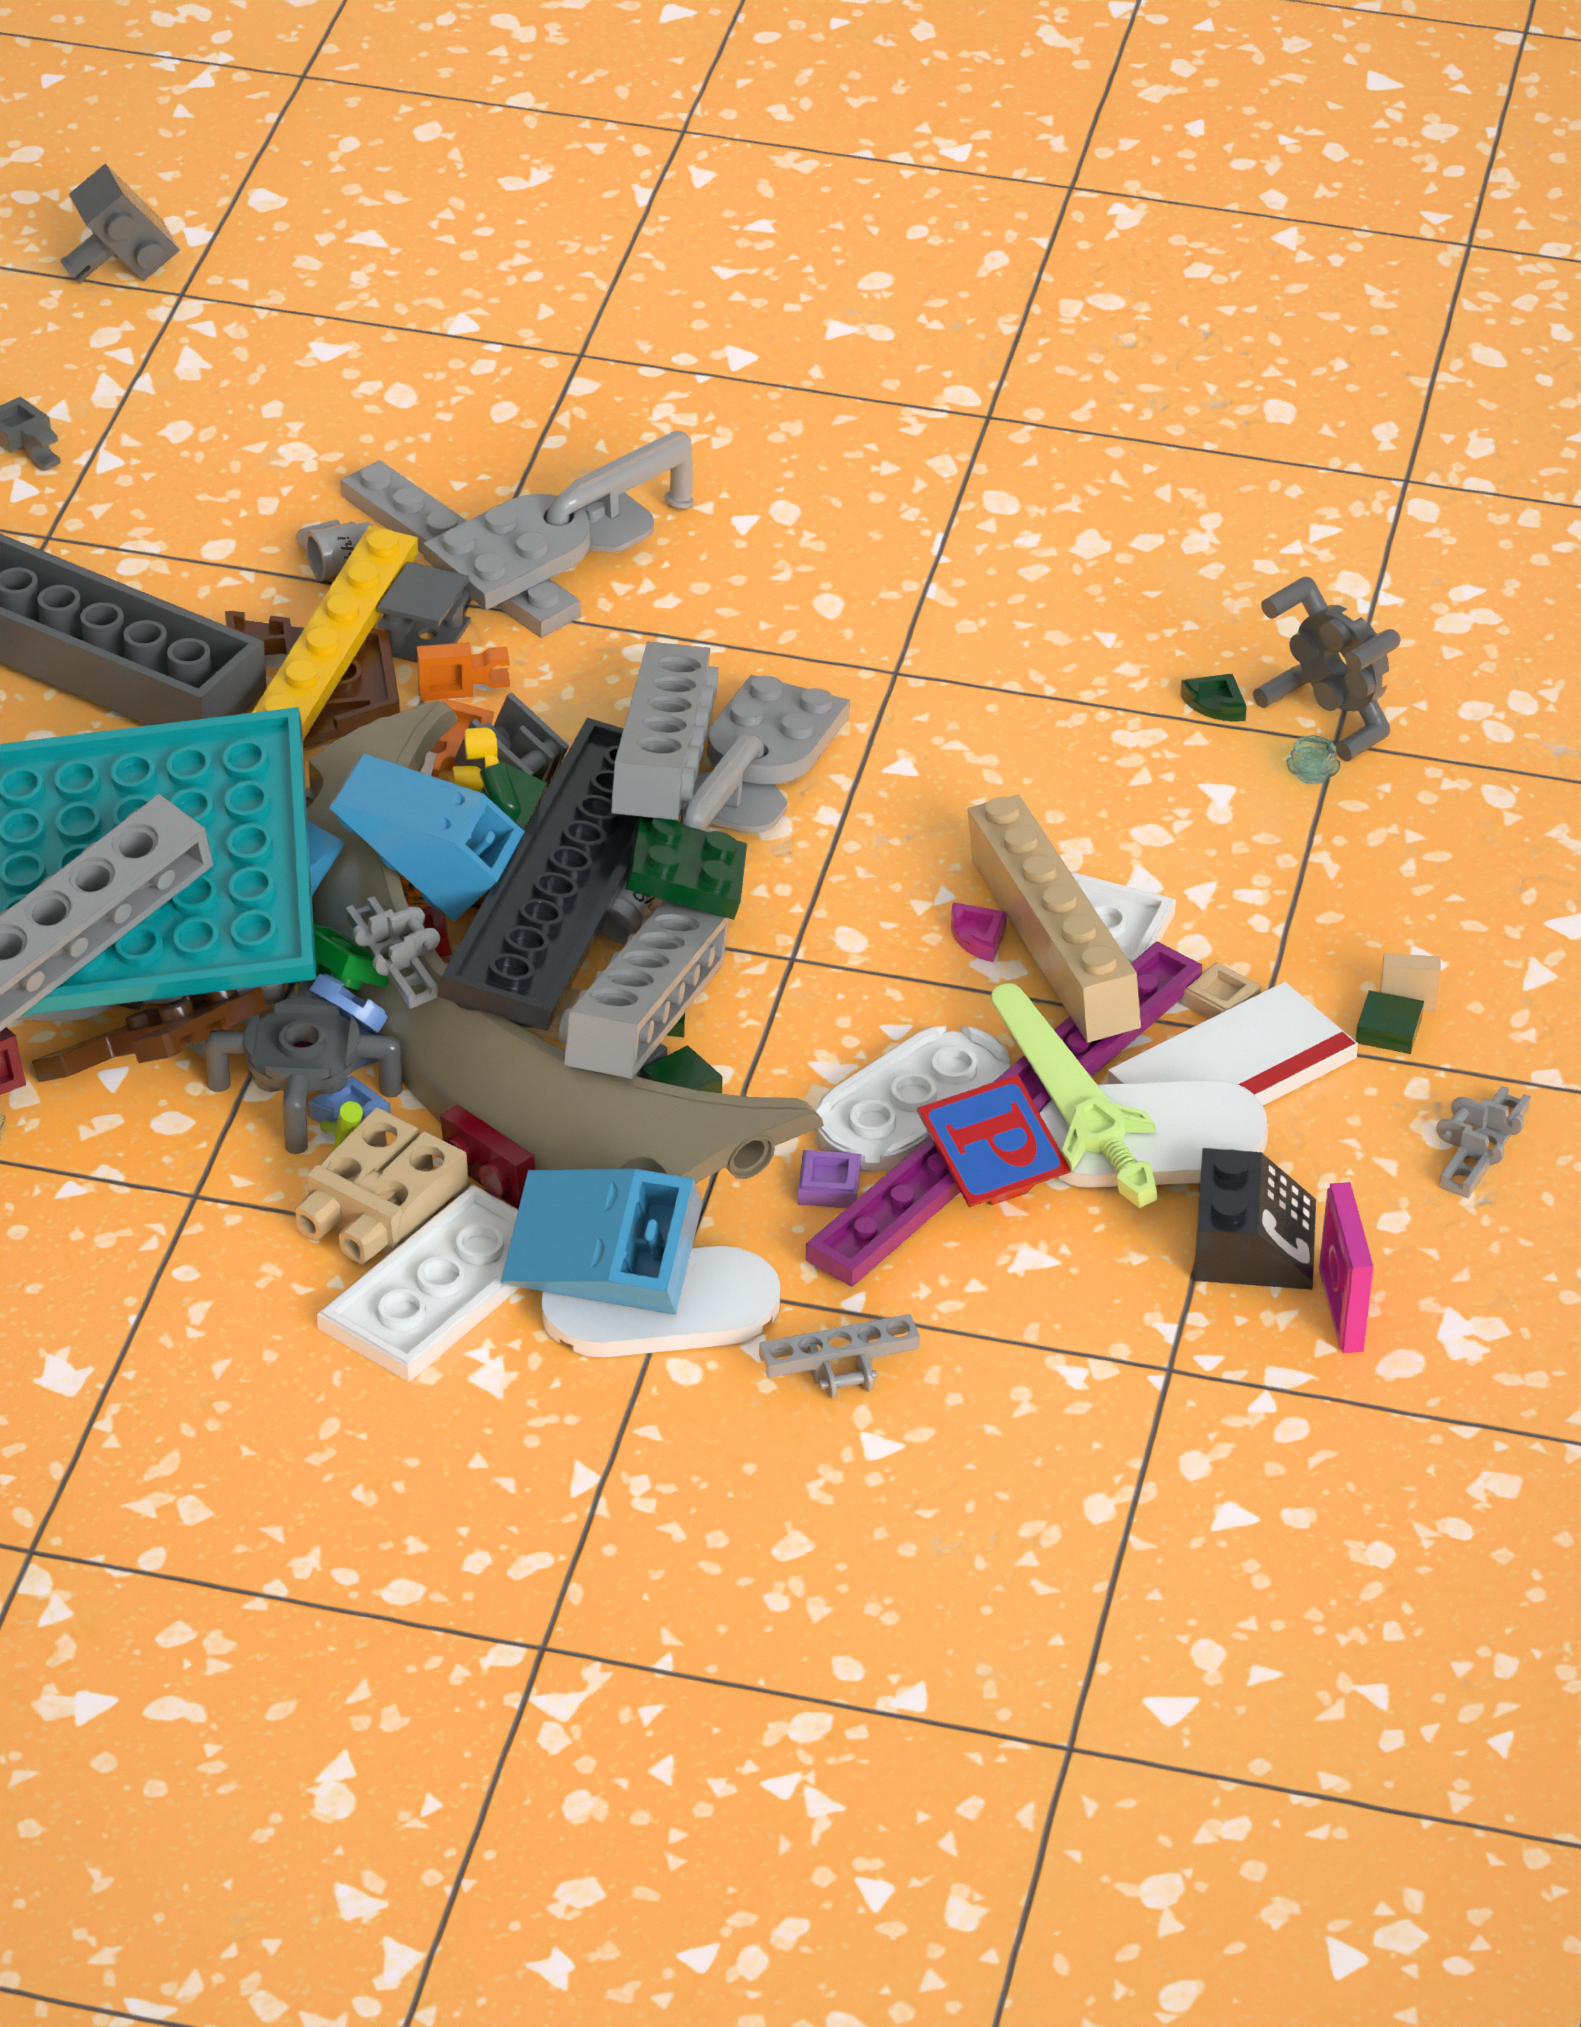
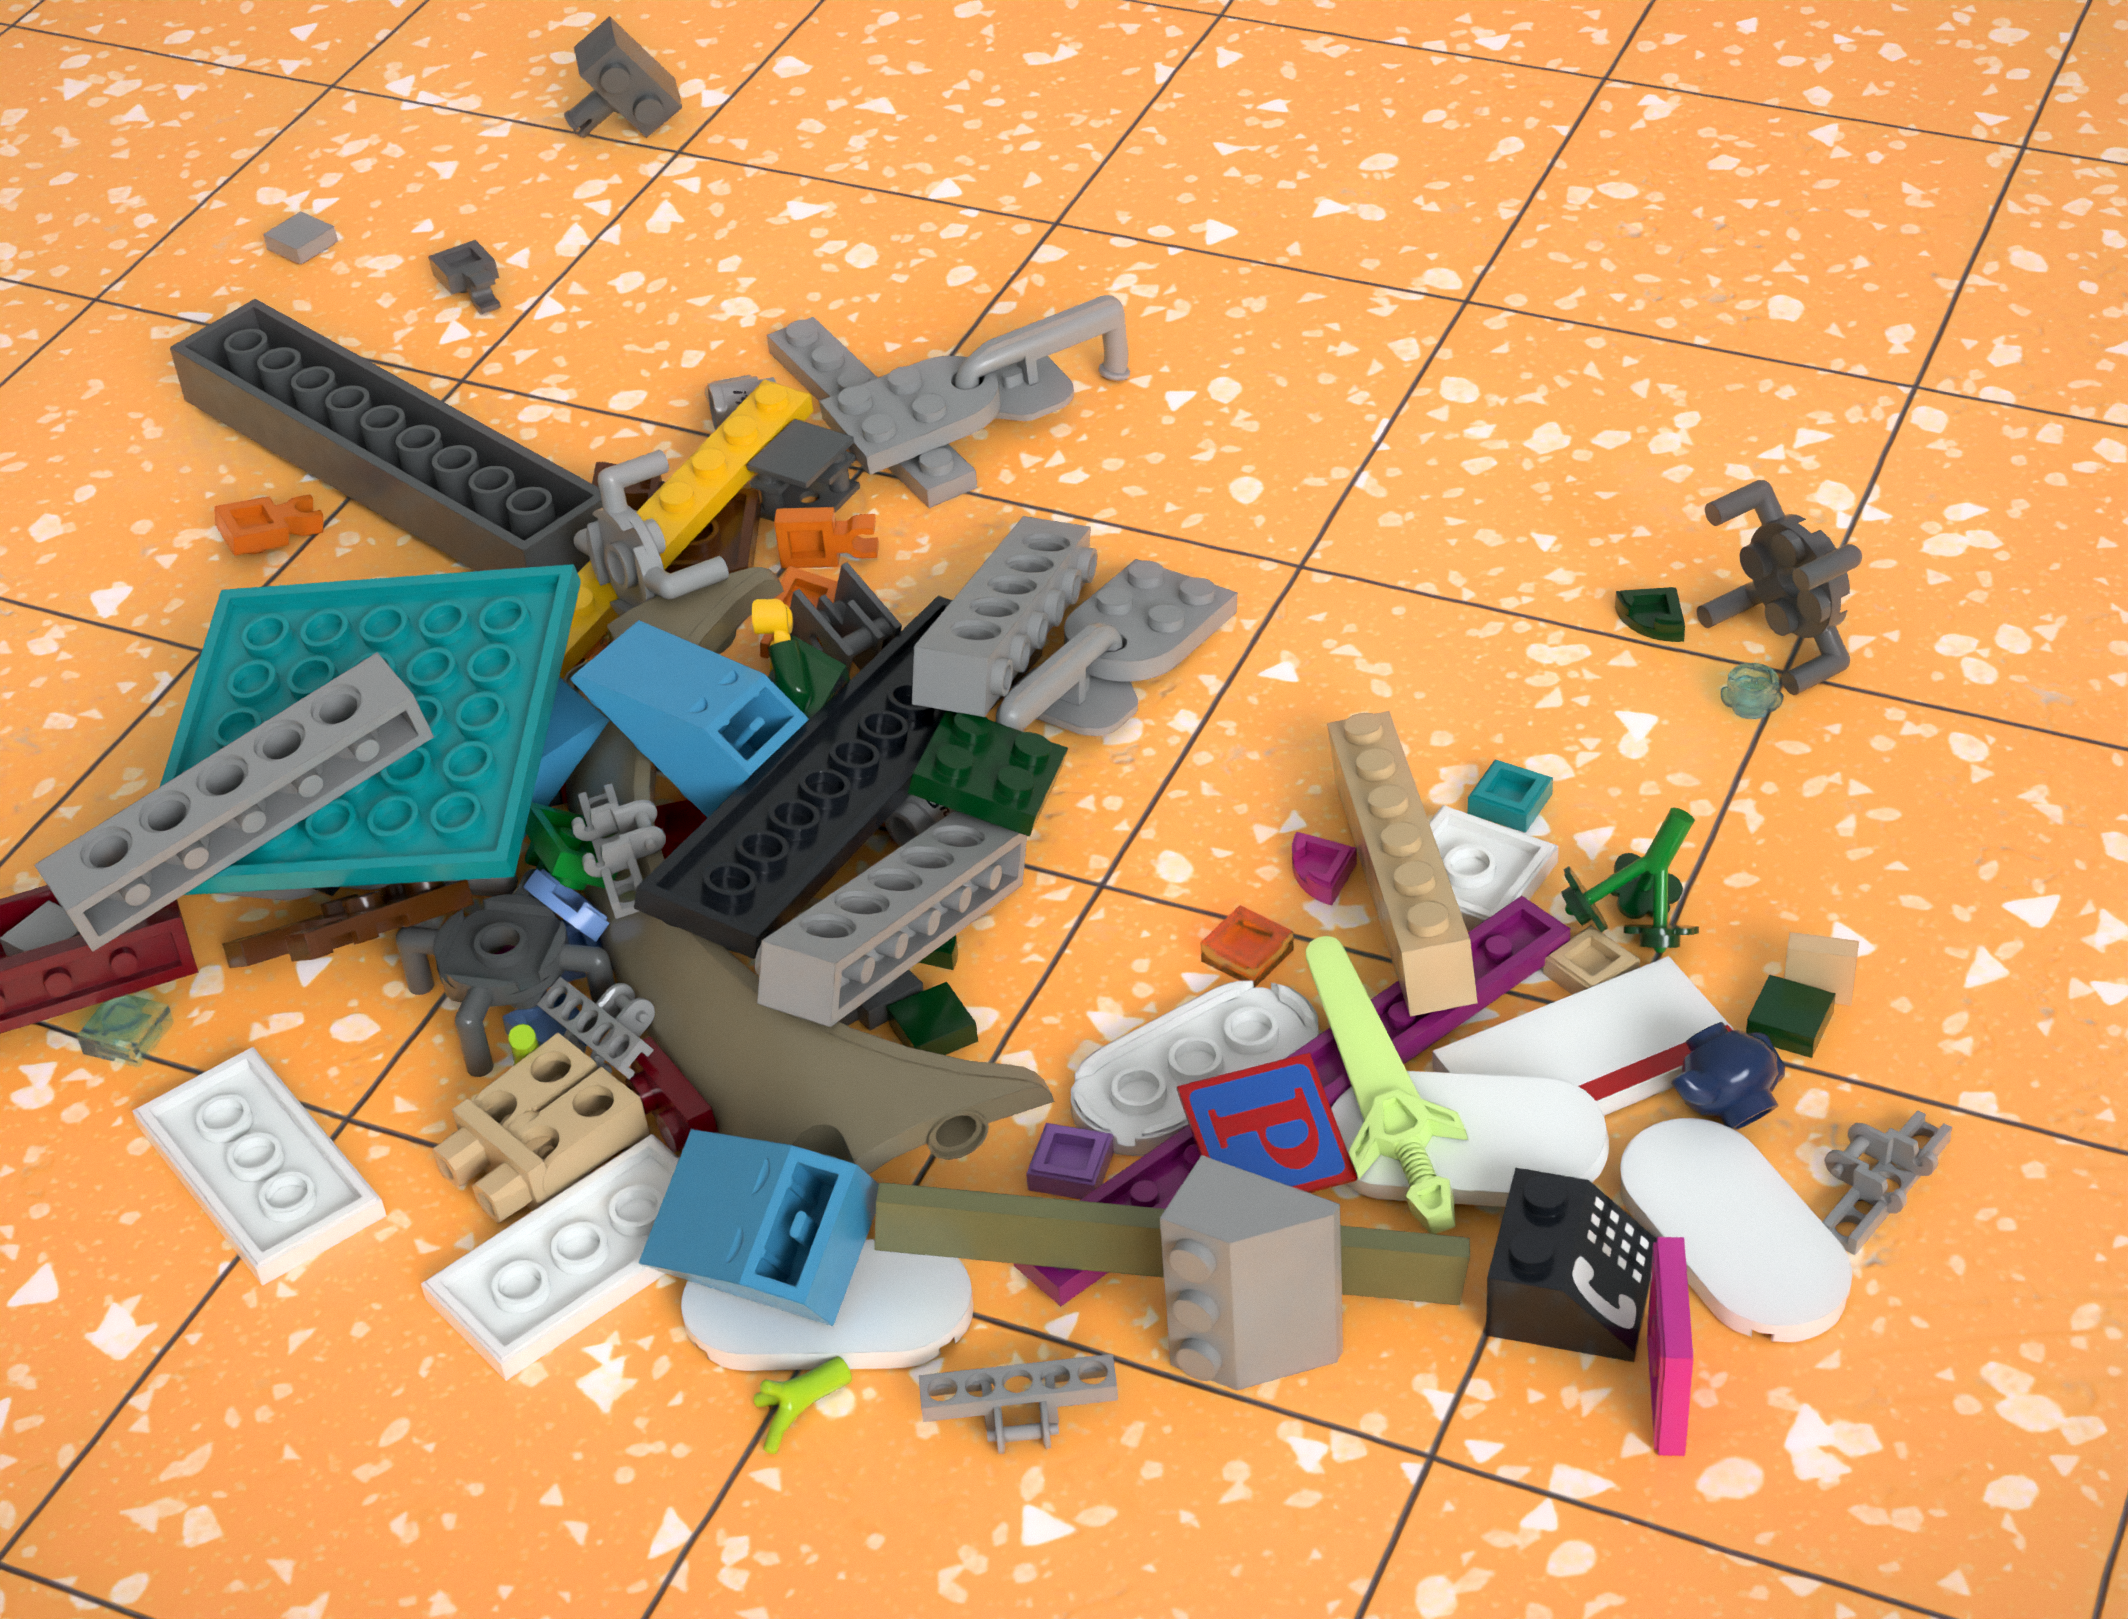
camera: 15 degrees right, 0 degrees up
none -> white tile [132,1047,387,1286]
none -> light grey piece [536,976,655,1079]
none -> light grey plate [574,450,729,616]
none -> lime bar [753,1356,852,1454]
none -> olive tile [874,1182,1470,1305]
none -> light grey slope [1160,1155,1343,1391]
none -> clear orange tile [1200,905,1294,988]
none -> teal tile [1467,759,1553,833]
none -> plant [1561,807,1699,953]
none -> white tile [1620,1118,1852,1342]
none -> dark blue piece [1671,1022,1785,1131]

